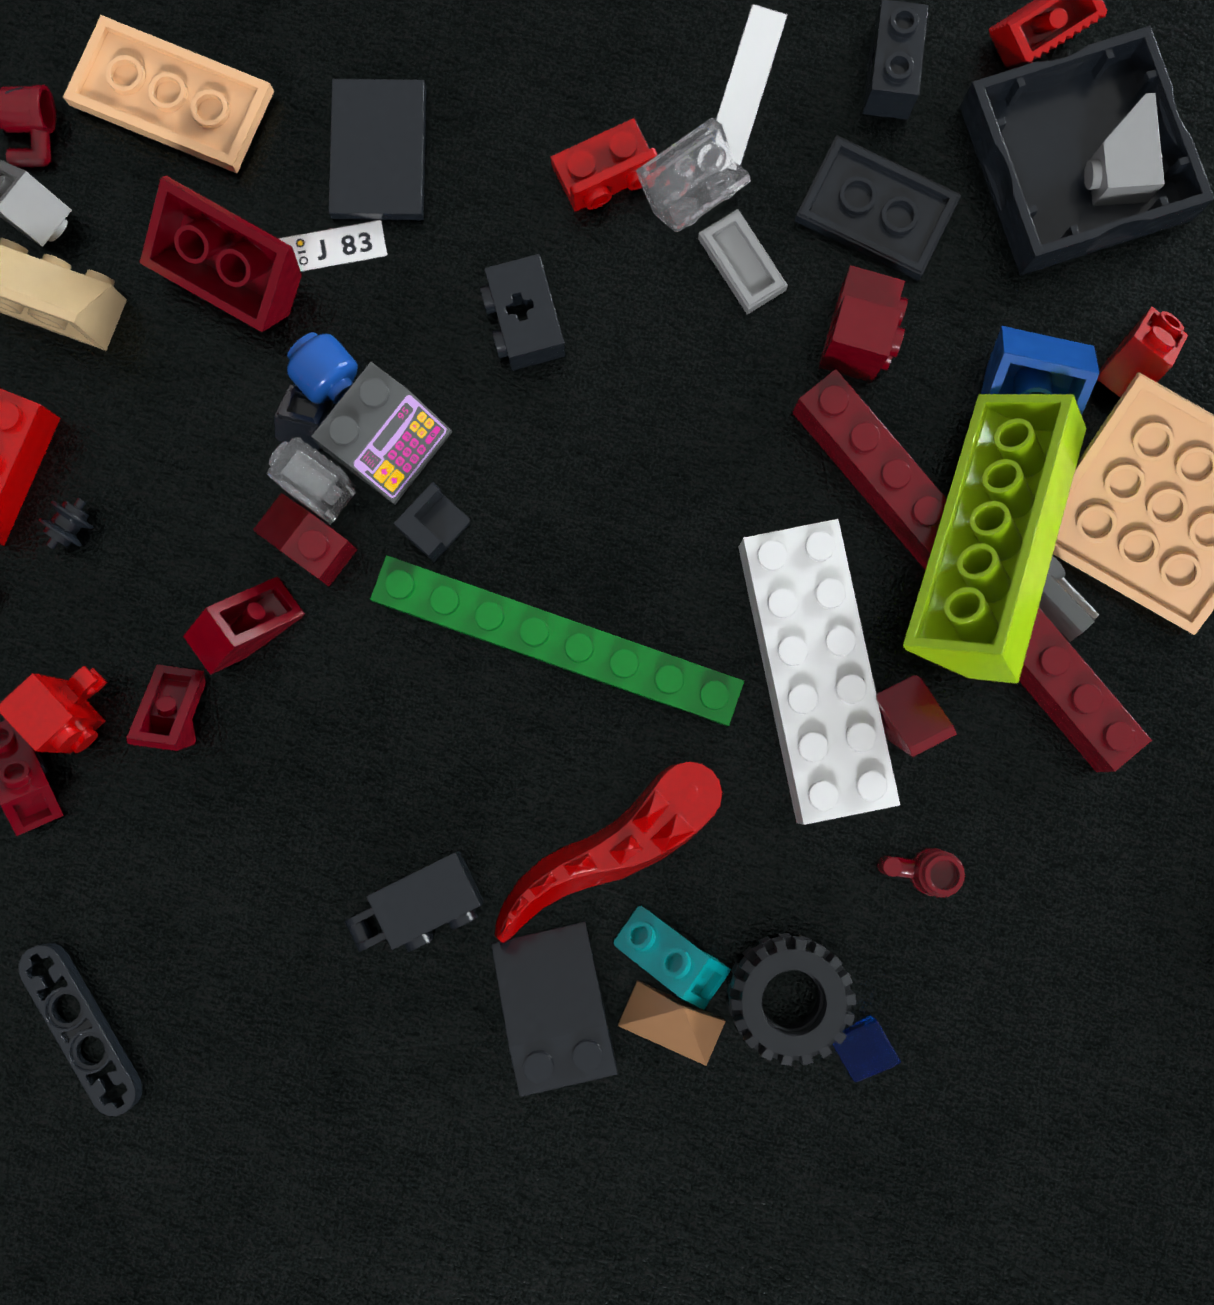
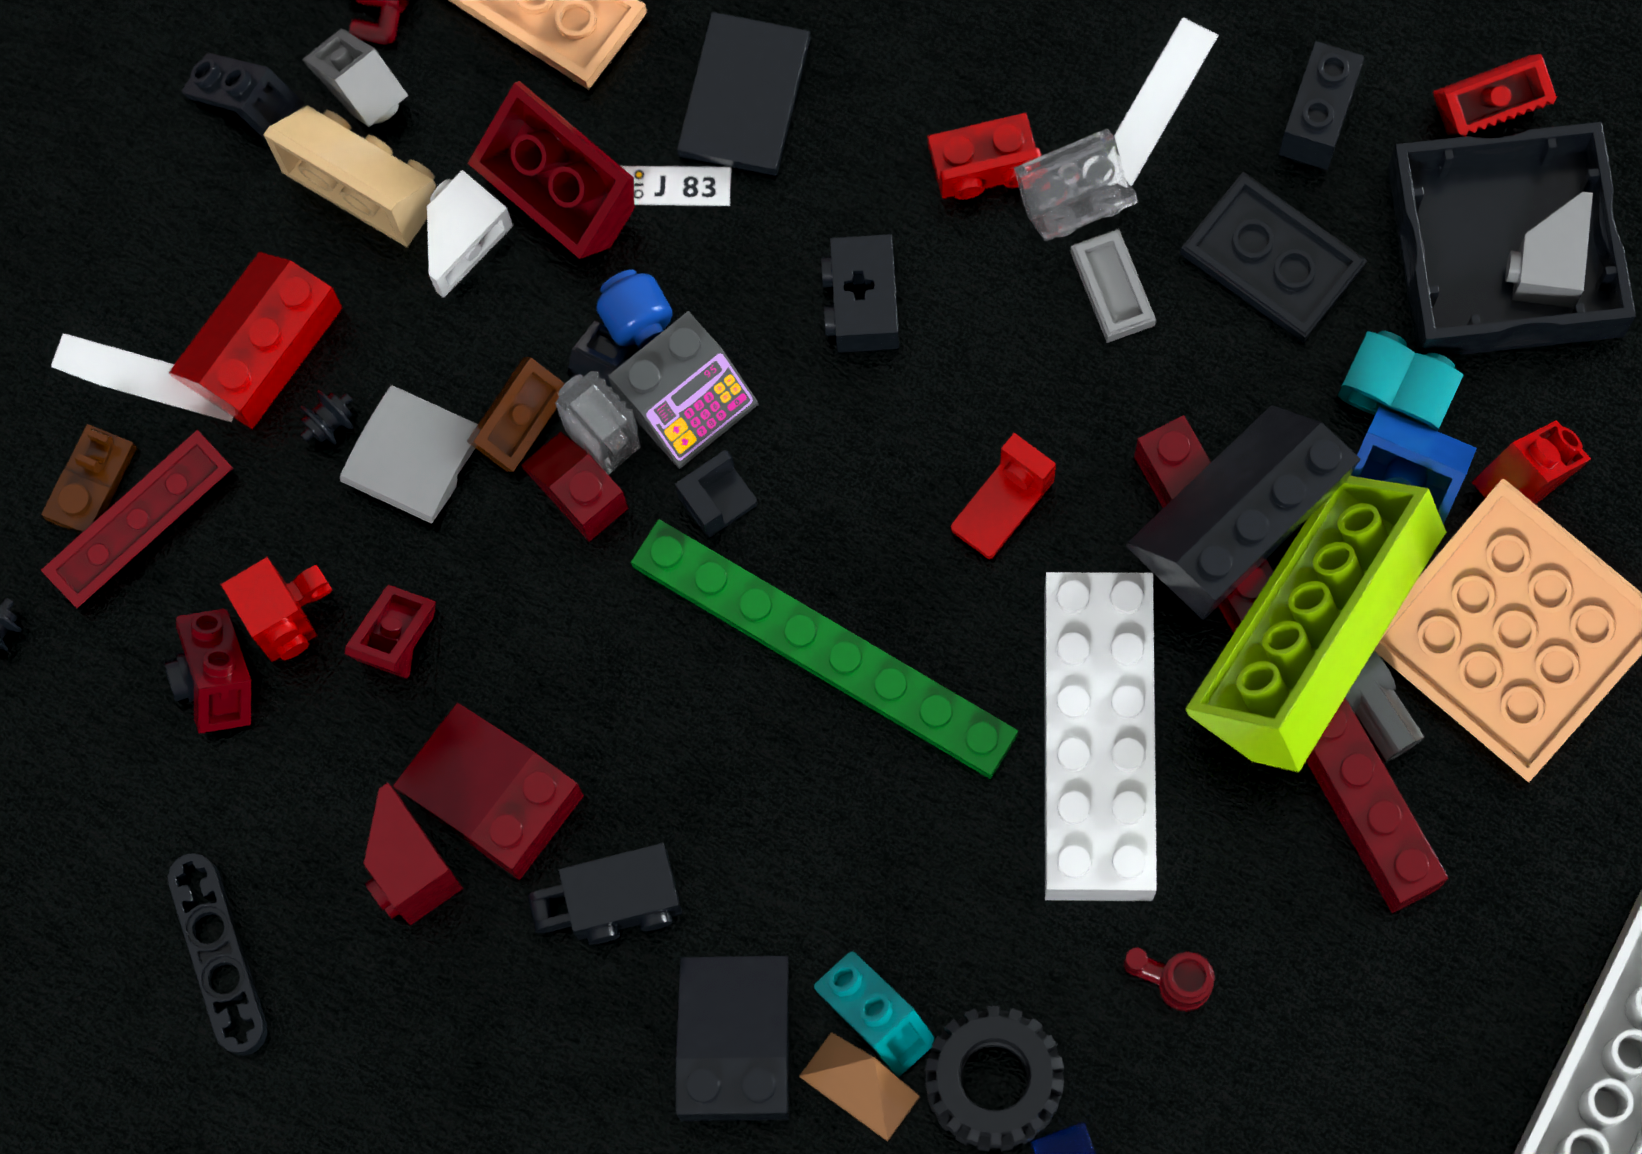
camera: 20 degrees right, 10 degrees down
dark red slope [183,576,305,675] -> none
red animal [495,762,722,943] -> none
dark red brick [818,265,908,382] -> none
dark red slope [876,675,957,757] -> none
none -> light grey slope [340,385,478,524]
none -> dark red slope [364,783,463,925]
none -> dark red slope [393,702,584,880]
none -> white slope [427,170,513,298]
none -> reddish brown plate [467,357,570,472]
none -> red bracket [951,433,1056,559]
none -> black slope [1126,405,1361,620]
none -> teal brick [1337,331,1463,431]

